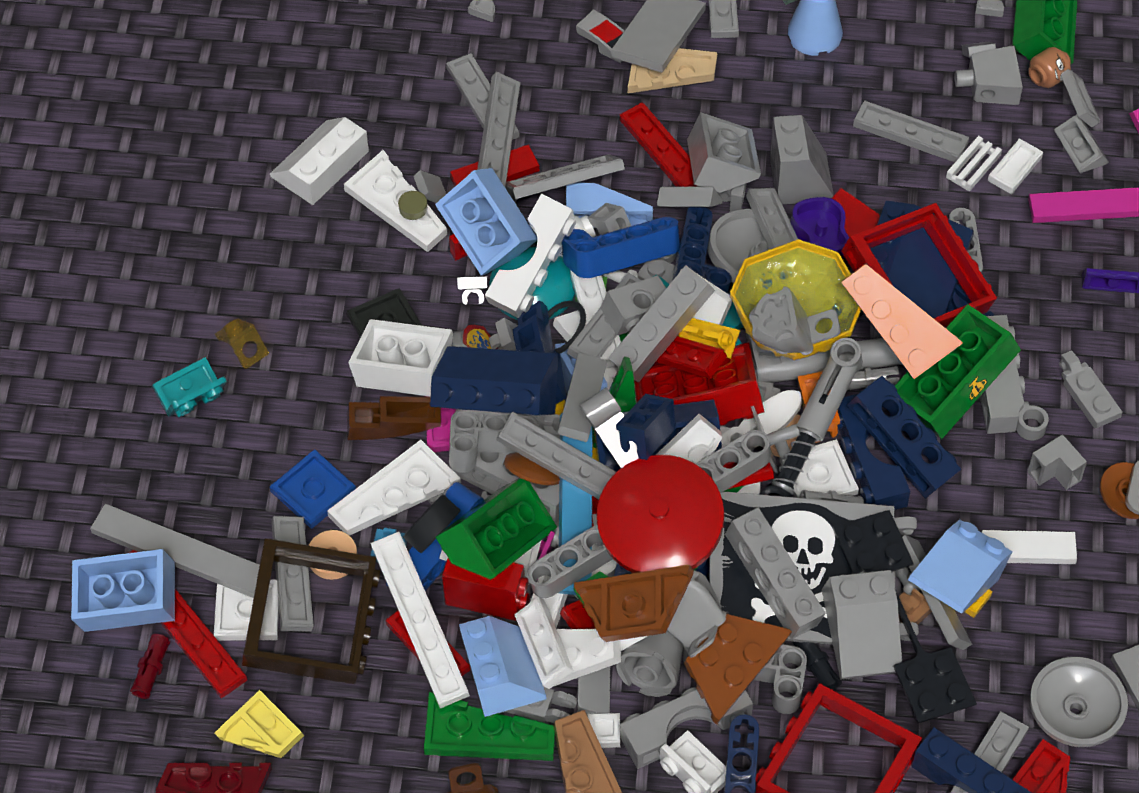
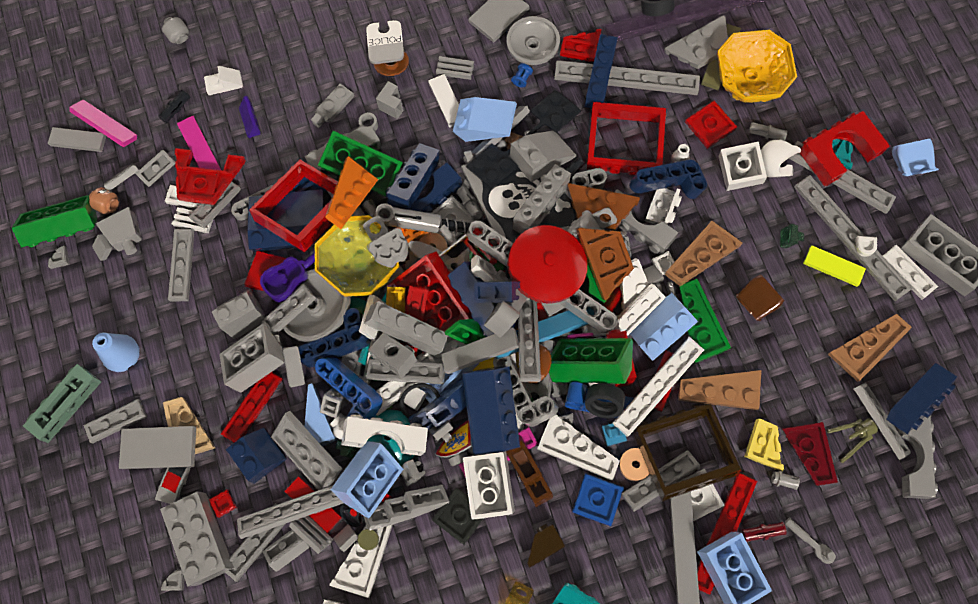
camera: 110 degrees left, 15 degrees up
none -> light grey brick [160,491,234,587]
none -> red wing [175,148,246,205]
none -> light grey tile [189,182,241,228]
none -> red tile [209,489,237,518]
none -> dark blue slope [226,428,287,484]
none -> light grey slope [262,530,309,572]
none -> light grey tile [289,516,333,554]
none -> light grey slope [363,485,450,530]
none -> light grey tile [436,56,474,80]
none -> blue bush [511,63,533,88]
none -> dark brown slope [527,523,565,568]
none -> medium nougat wing [678,370,761,410]
none -> light grey pin [771,470,800,490]
none -> light grey piece [784,518,836,564]

